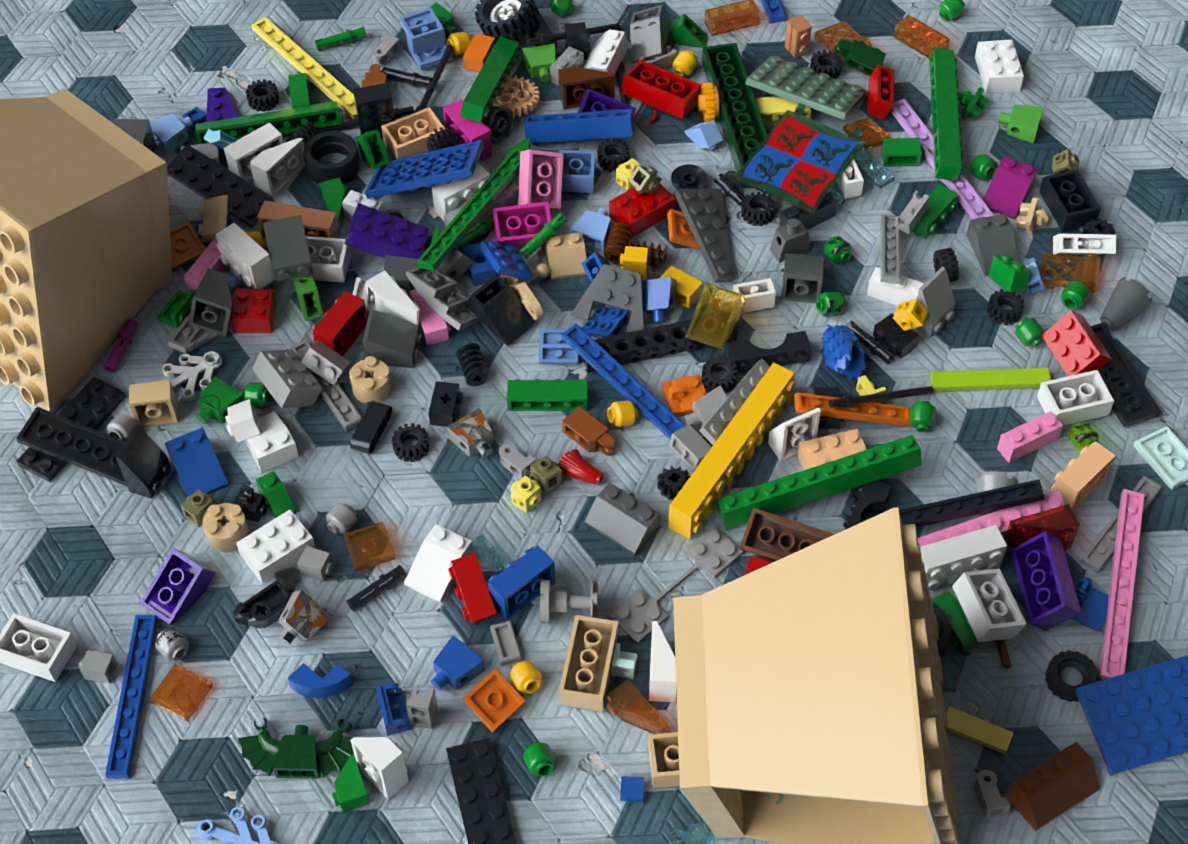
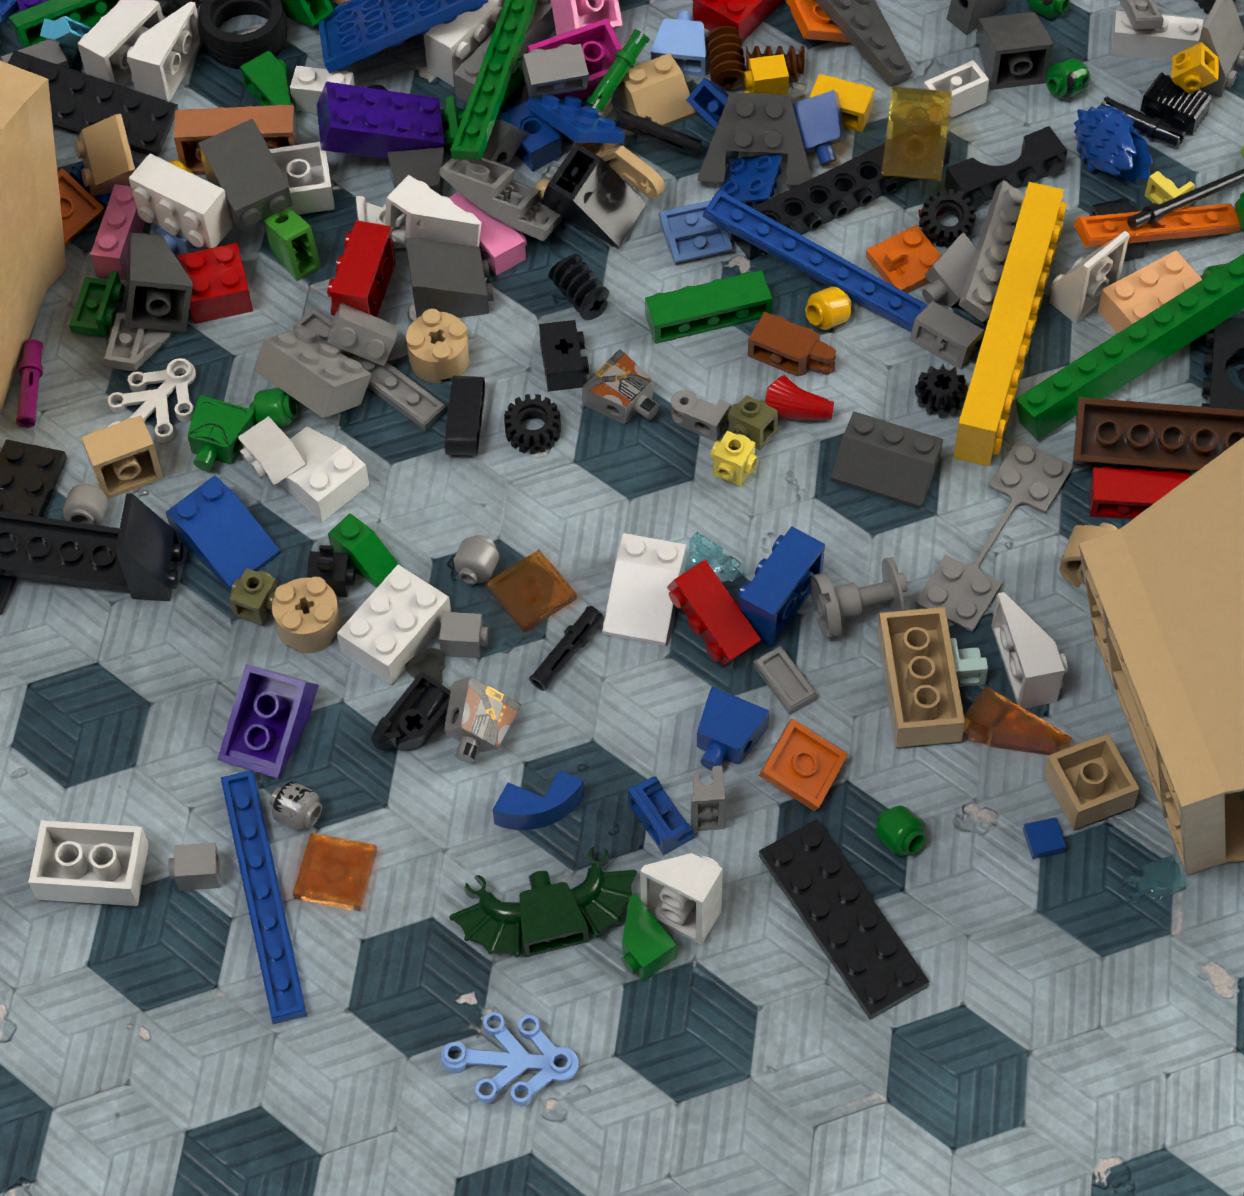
camera: 15 degrees left, 5 degrees up
yellow head [510,661,542,694] -> none
none -> light grey brick [522,44,589,98]
none -> black pin [615,108,702,158]

